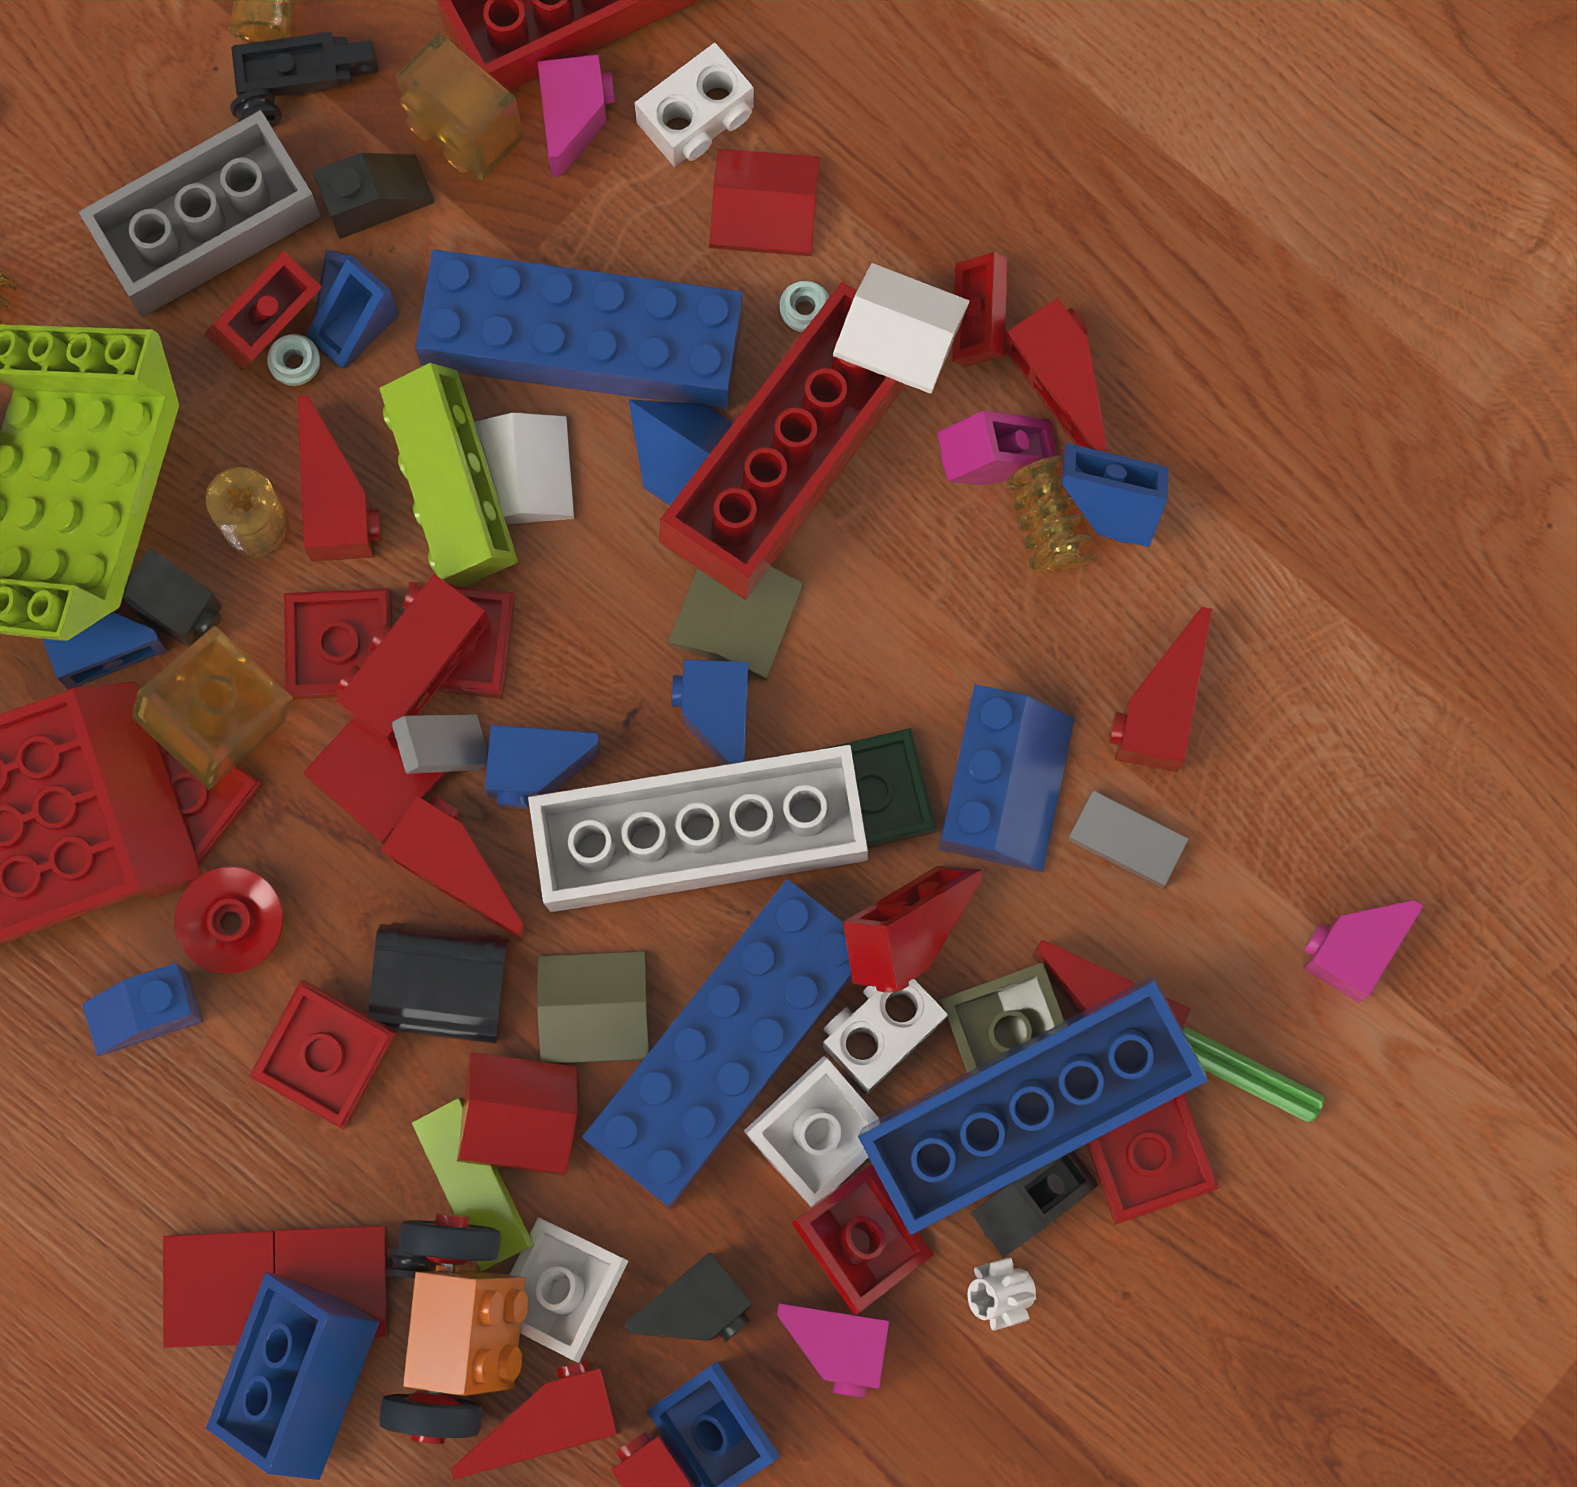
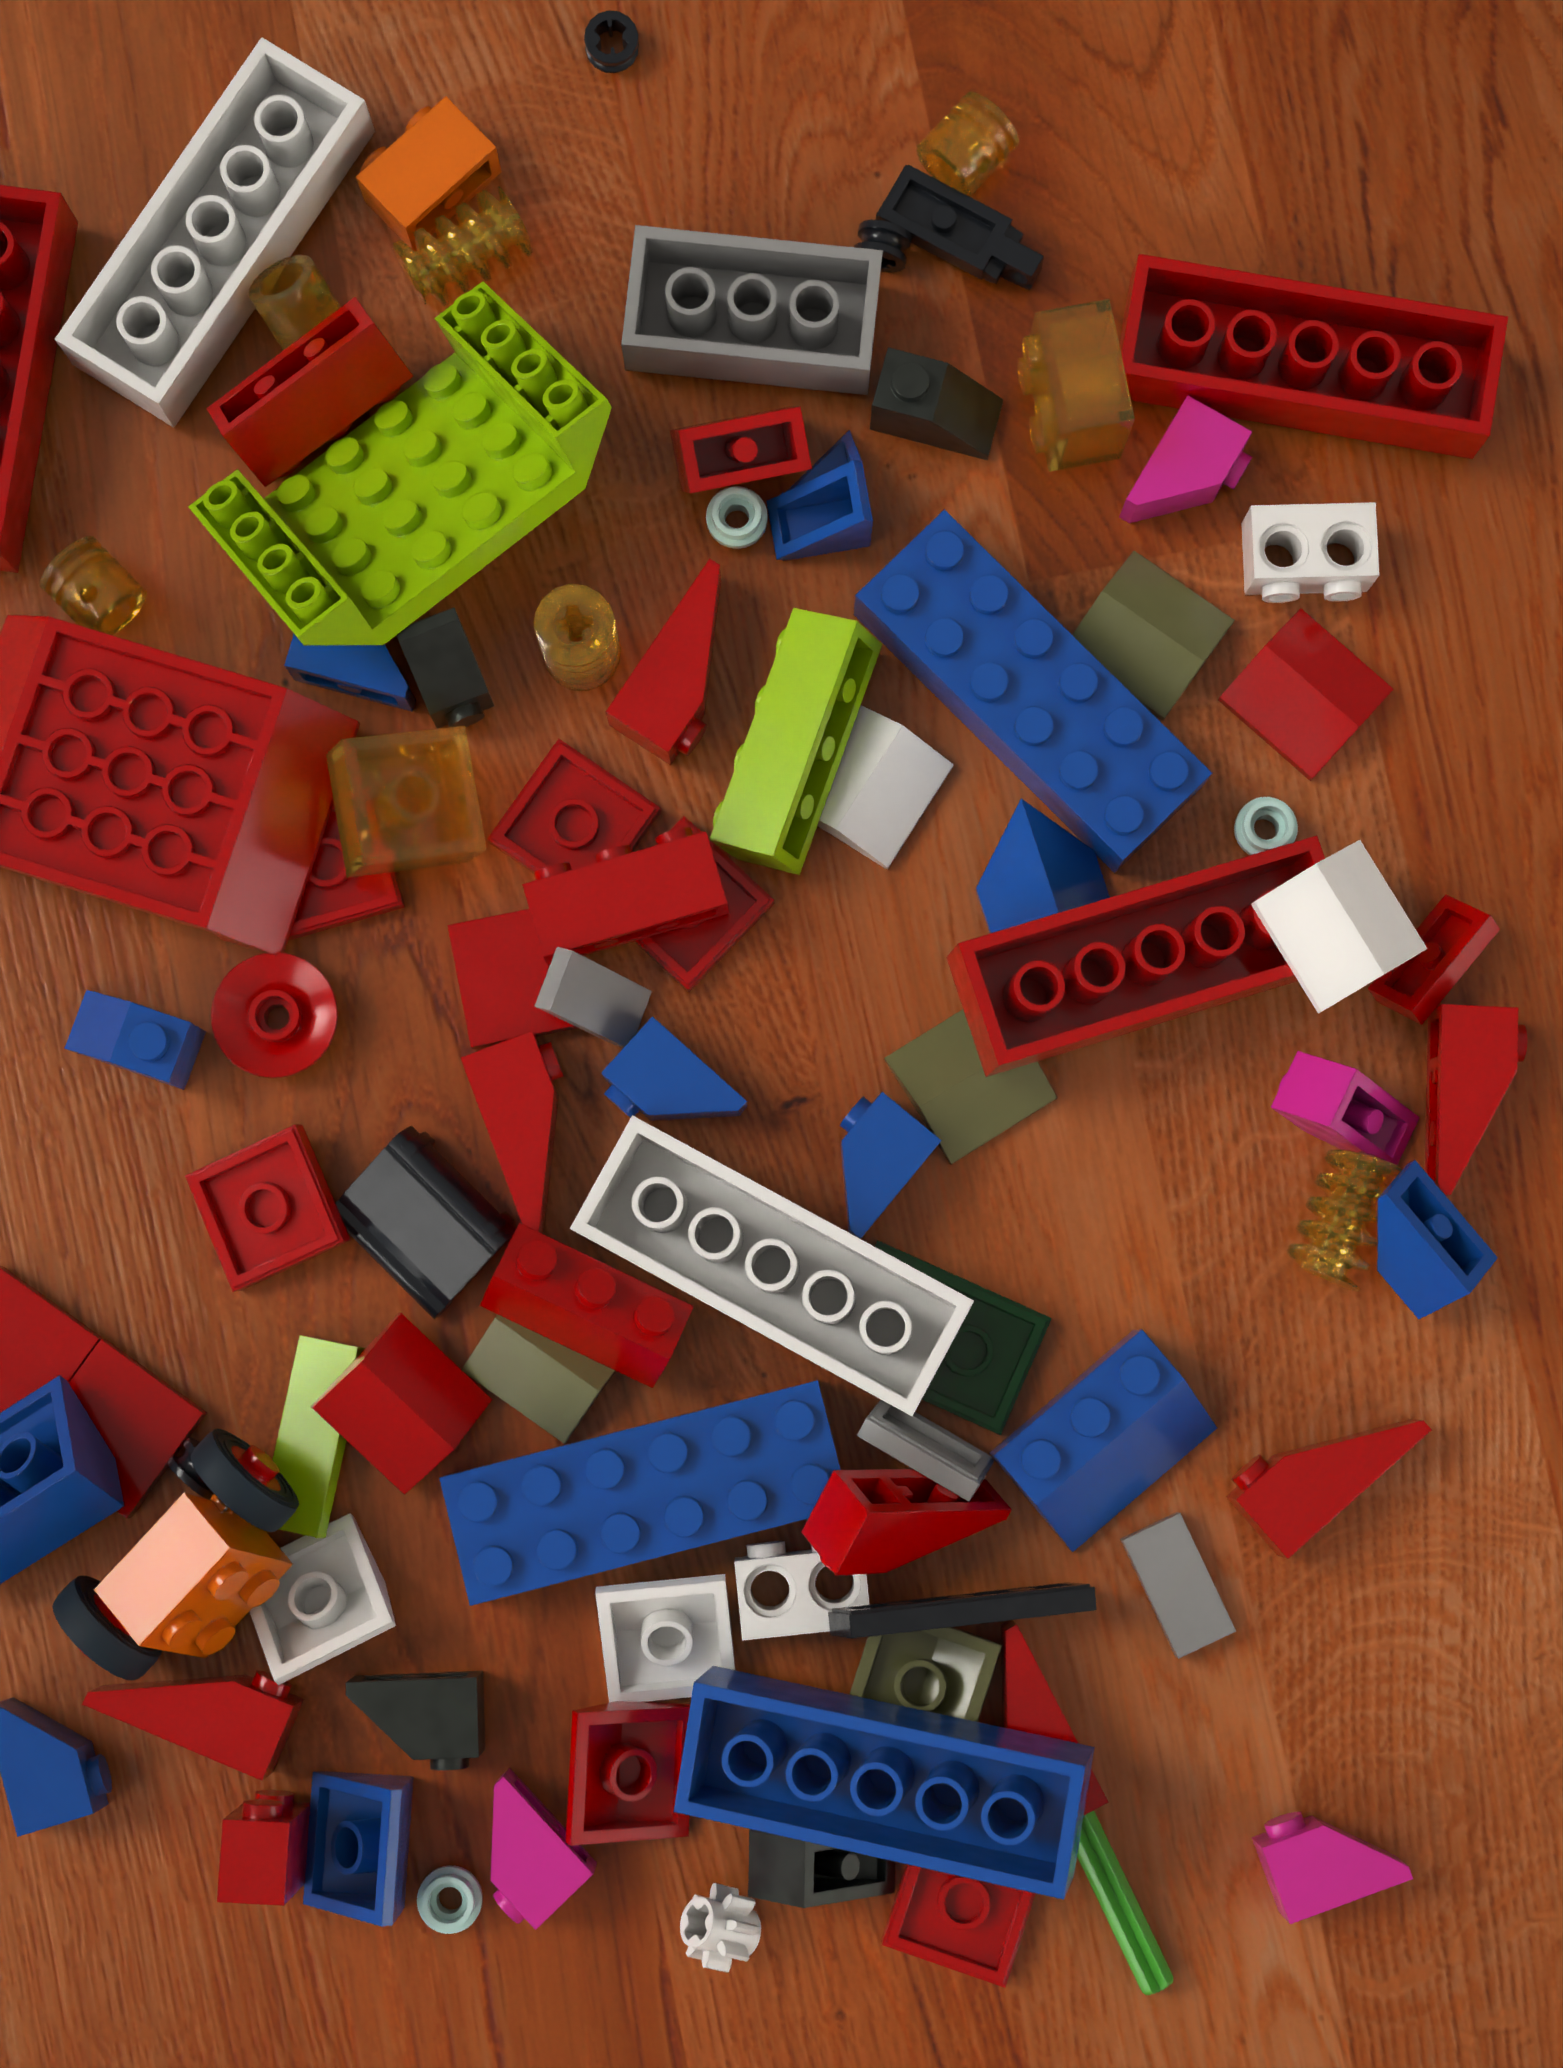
camera: 40 degrees right, 5 degrees up
none -> light aqua plate [417,1865,483,1934]
none -> red brick [480,1223,694,1388]
none -> black tile [828,1582,1097,1639]
none -> light grey tile [857,1400,994,1502]
none -> olive slope [1072,551,1235,721]

